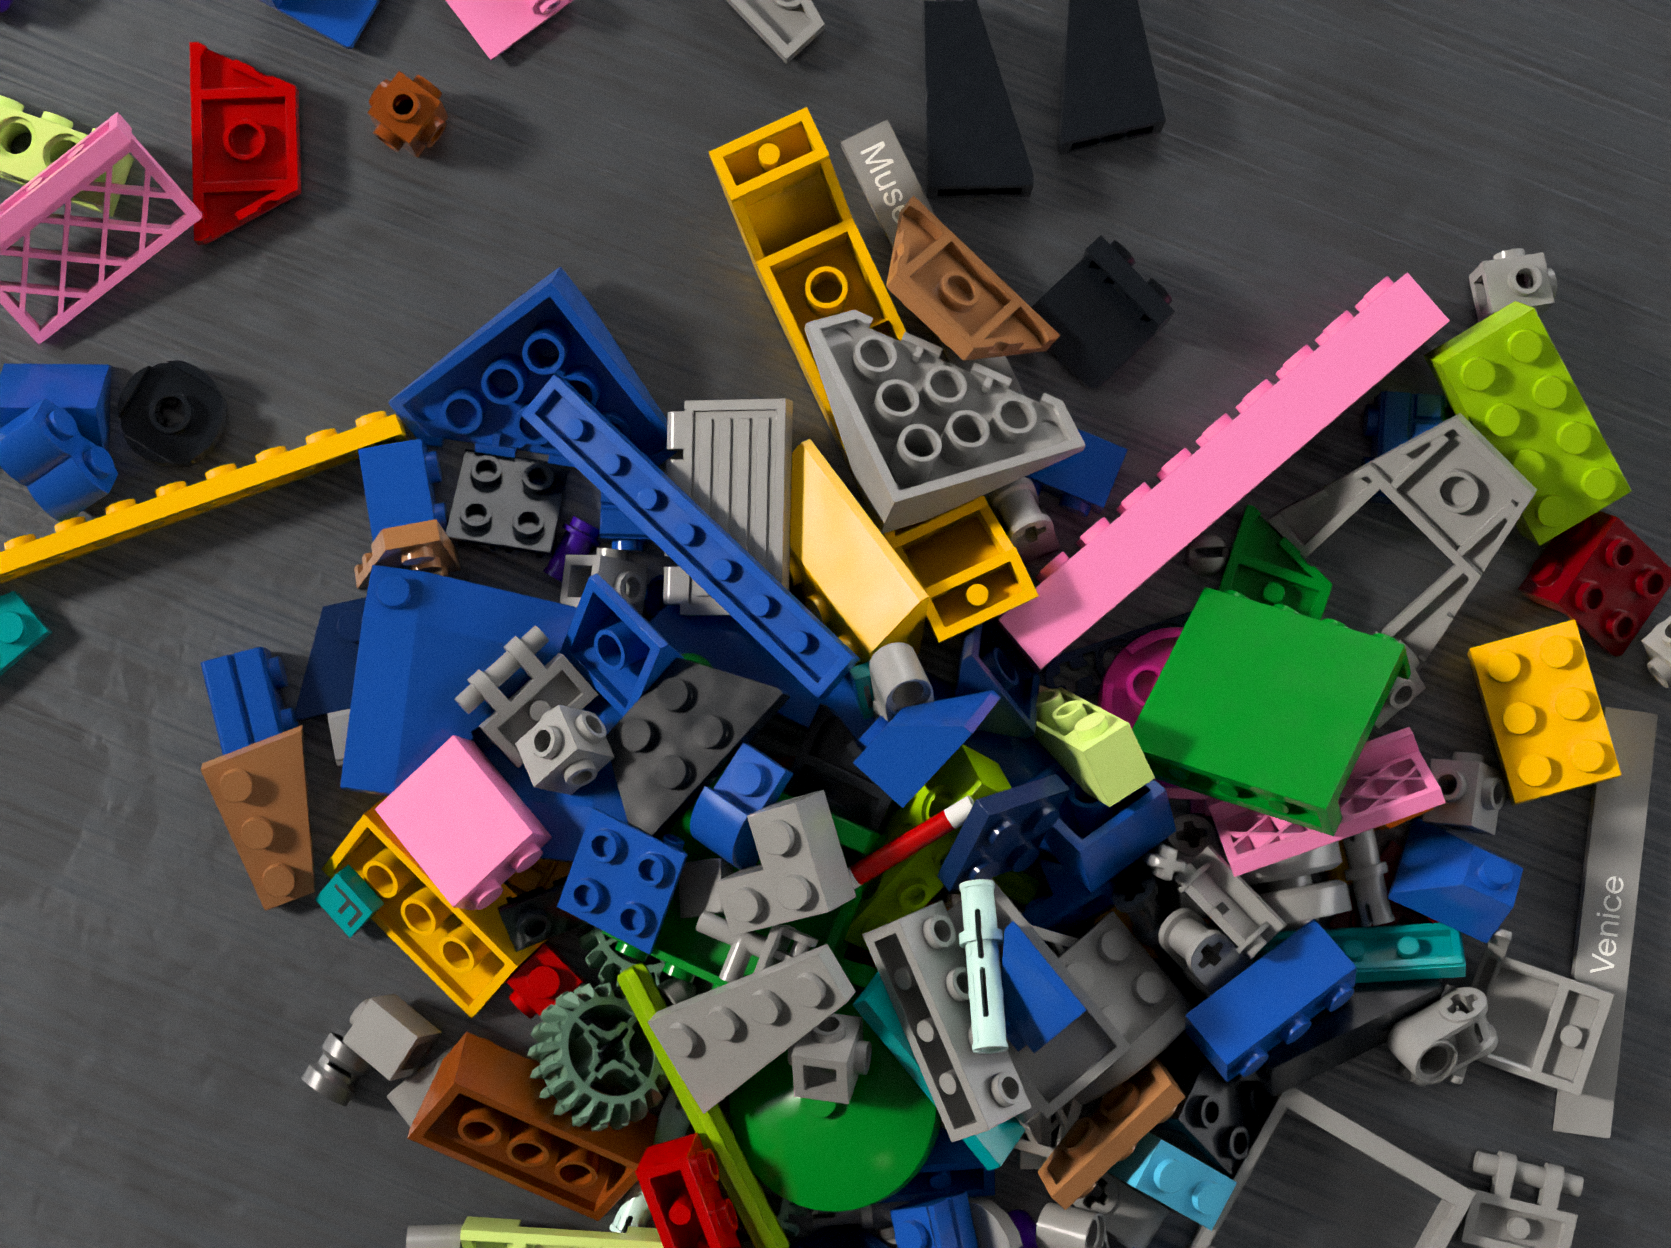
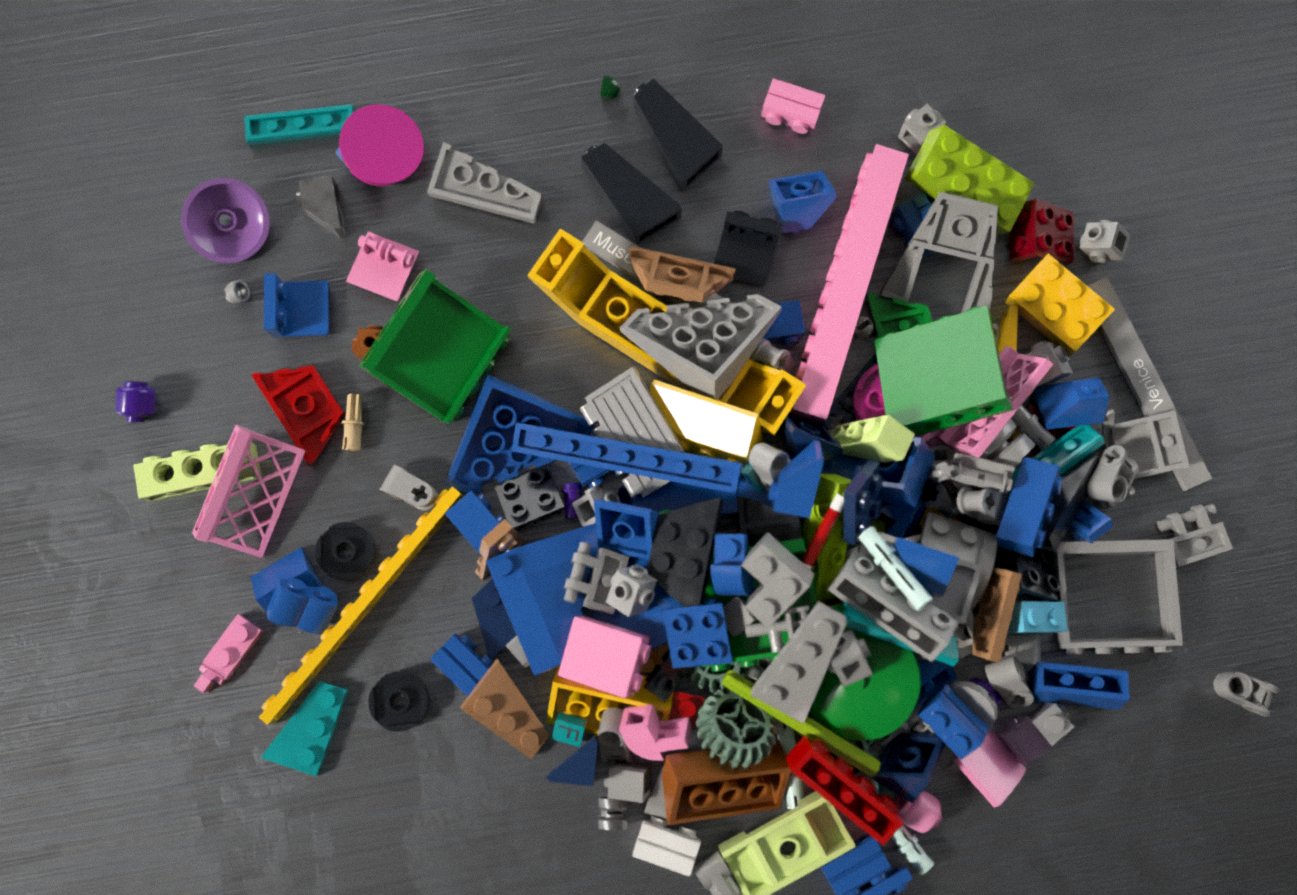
camera: 30 degrees left, 5 degrees down
none -> tan axle [342,394,365,451]
none -> green panel [358,269,512,424]
none -> black plate [368,671,429,732]
none -> light grey piece [380,465,438,511]
none -> dark blue slope [546,735,599,786]
none -> light grey piece [597,707,635,763]
none -> bright pink brick [619,704,692,761]
none -> white brick [632,815,701,877]
none -> bright pink brick [761,78,825,134]
none -> blue slope [769,170,836,234]
none -> yellow slope [996,305,1018,354]
none -> blue slope [1067,501,1114,544]

